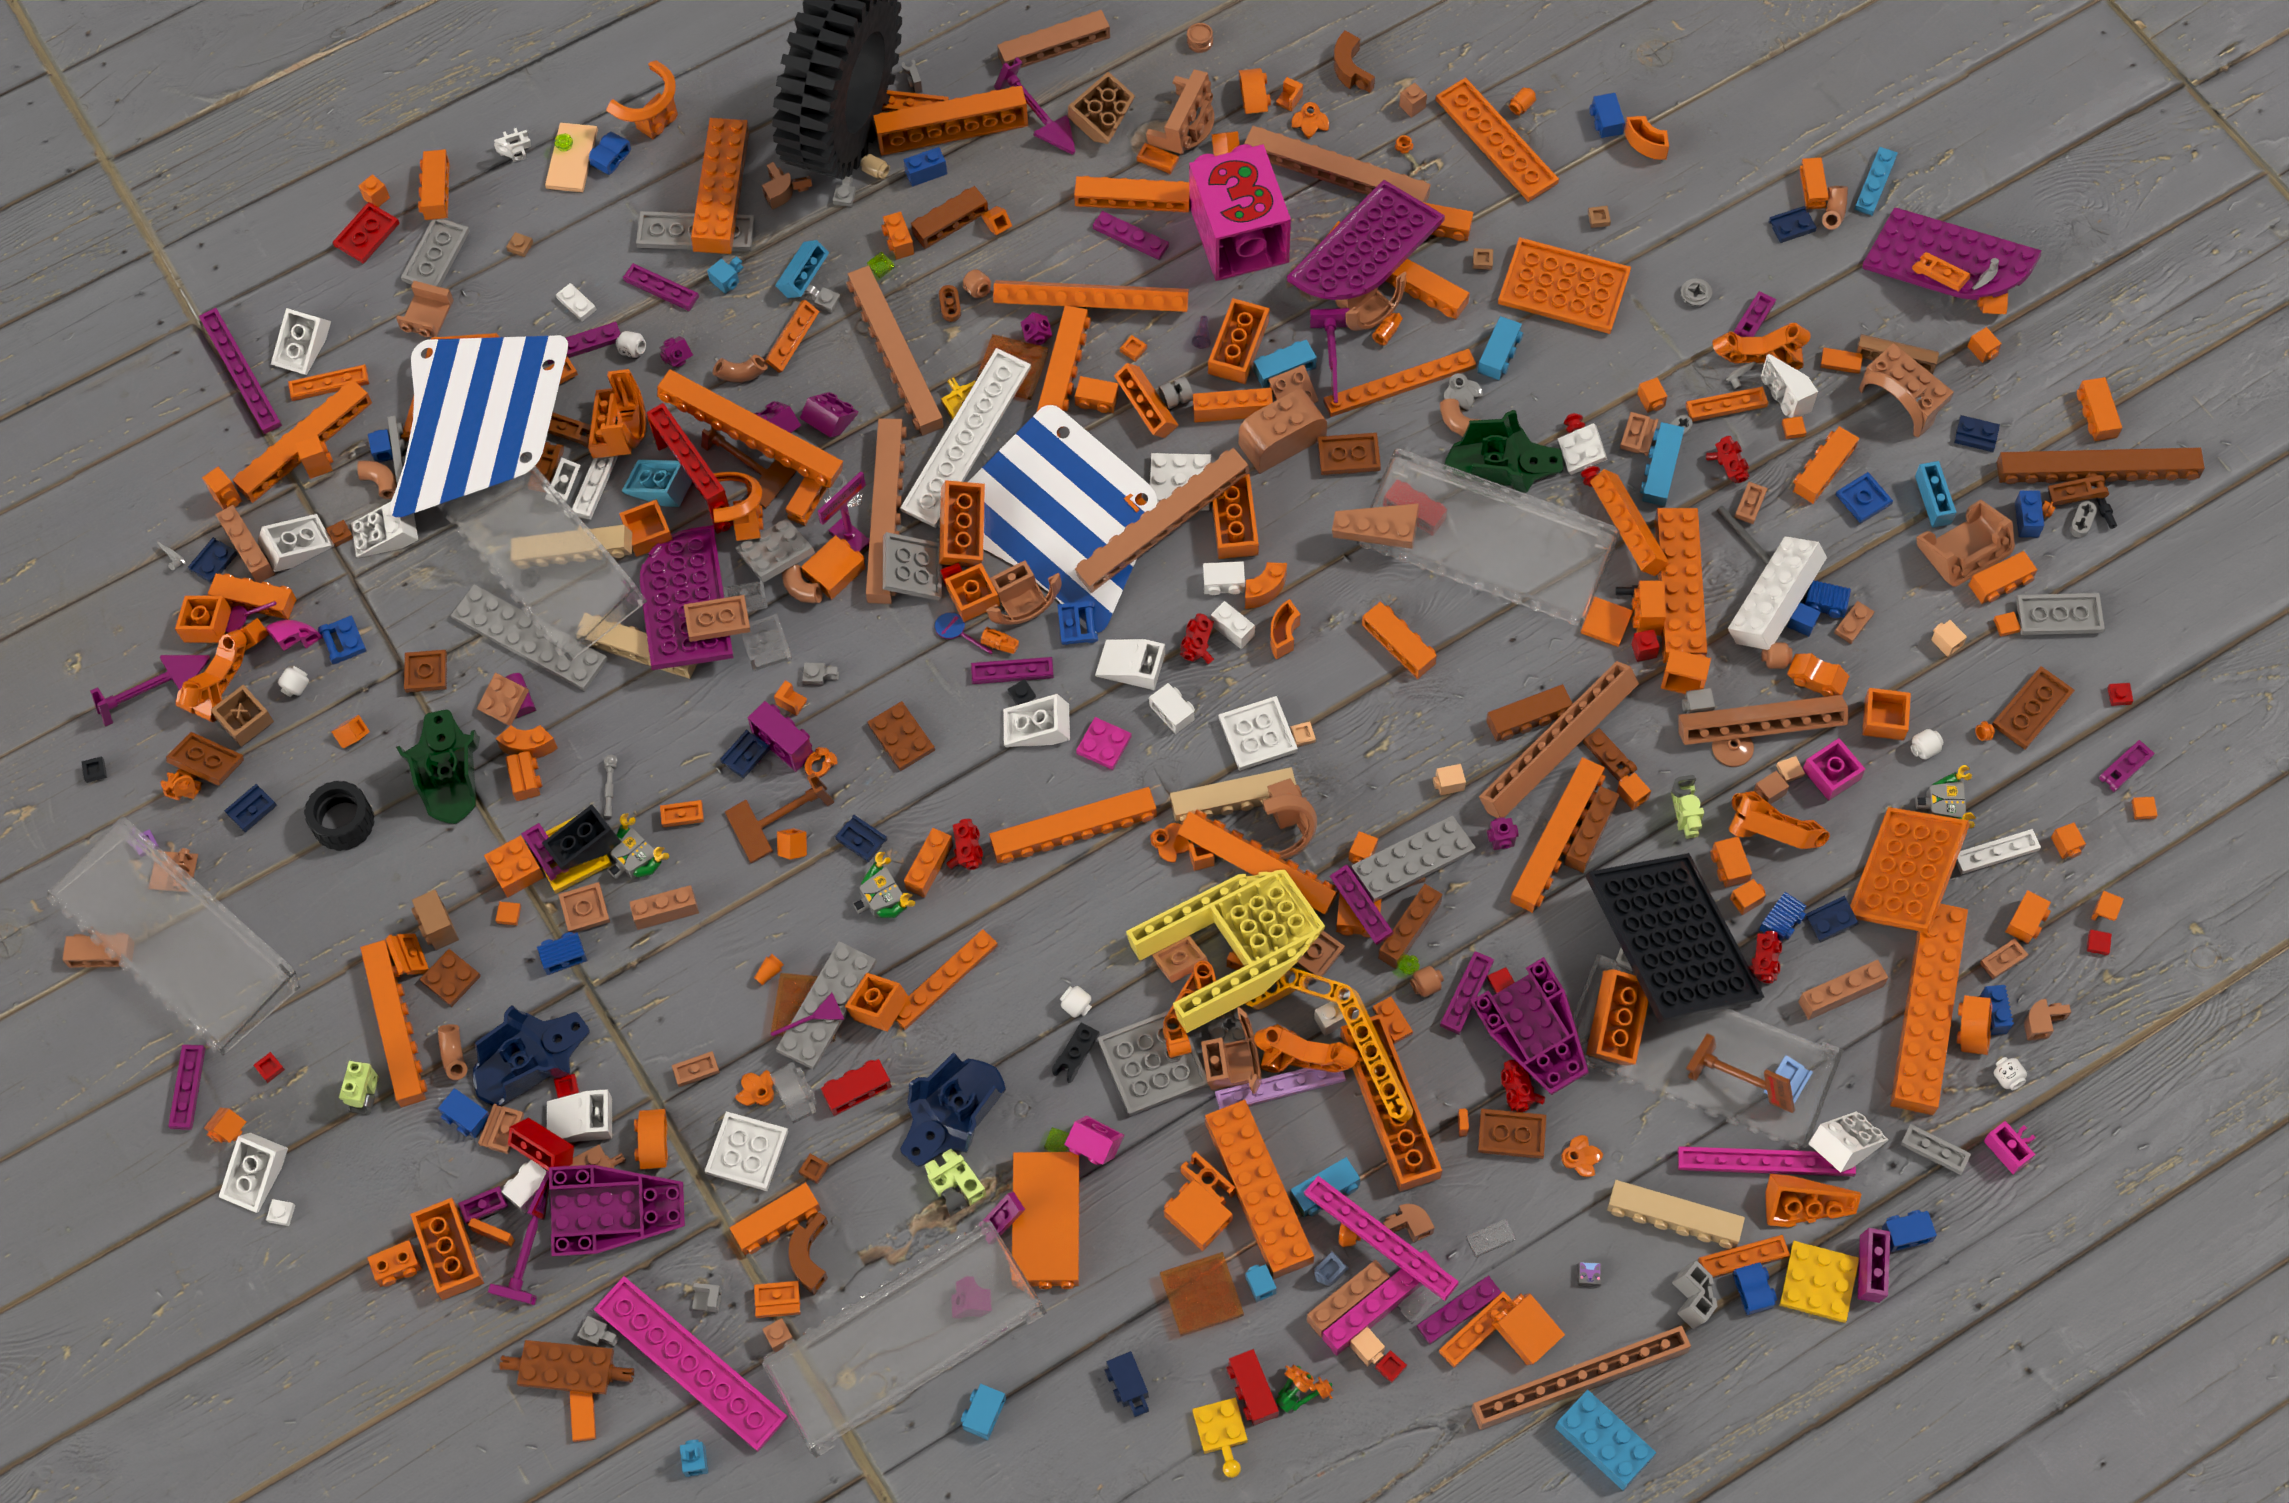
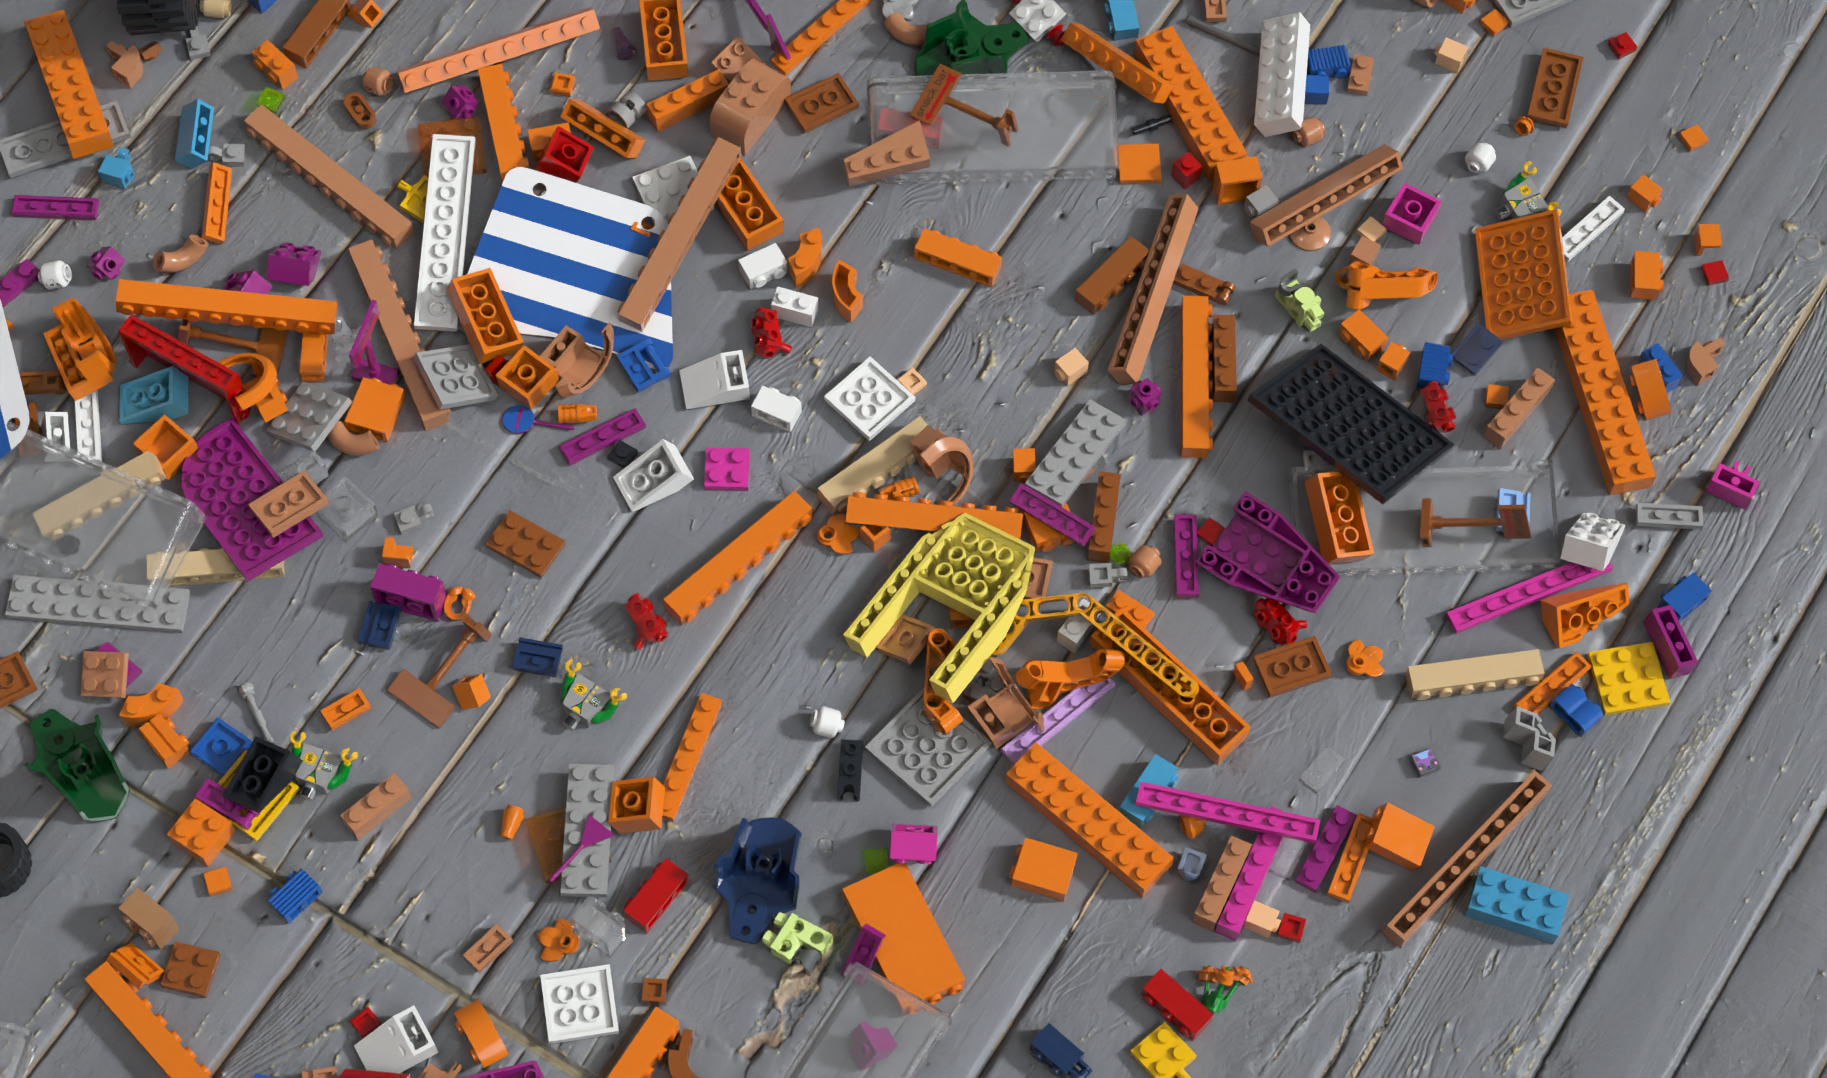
camera: 30 degrees left, 0 degrees up
nougat cylinder [438,1024,468,1080] -> none
dark blue piece [473,1005,590,1106] -> none
nougat plate [558,882,610,933] -> none
orange brick [904,828,953,898] -> none
clear orange plate [1160,1252,1244,1337] -> none
orange piece [1181,1151,1236,1206] -> none
dark azure brick [1245,1264,1277,1303] -> none
dark azure brick [1253,339,1317,388] -> none
nougat brick [1383,1204,1435,1243] -> none
orange brick [1617,773,1651,810] -> none
orange brick [1631,581,1666,636] -> none
orange brick [1787,653,1850,697] -> none
orange piece [1862,688,1911,740] -> none
nougat plate [1980,939,2028,980] -> none
white head [1994,1057,2027,1091] -> none
magenta plate [2098,740,2155,793] -> none
none -> blue plate [189,718,253,777]
none -> red slope [535,126,594,183]
none -> orange hinge [878,476,920,500]
none -> dark orange piece [910,64,1019,147]
none -> light grey plate [1089,563,1127,588]
none -> orange tile [1485,384,1509,408]

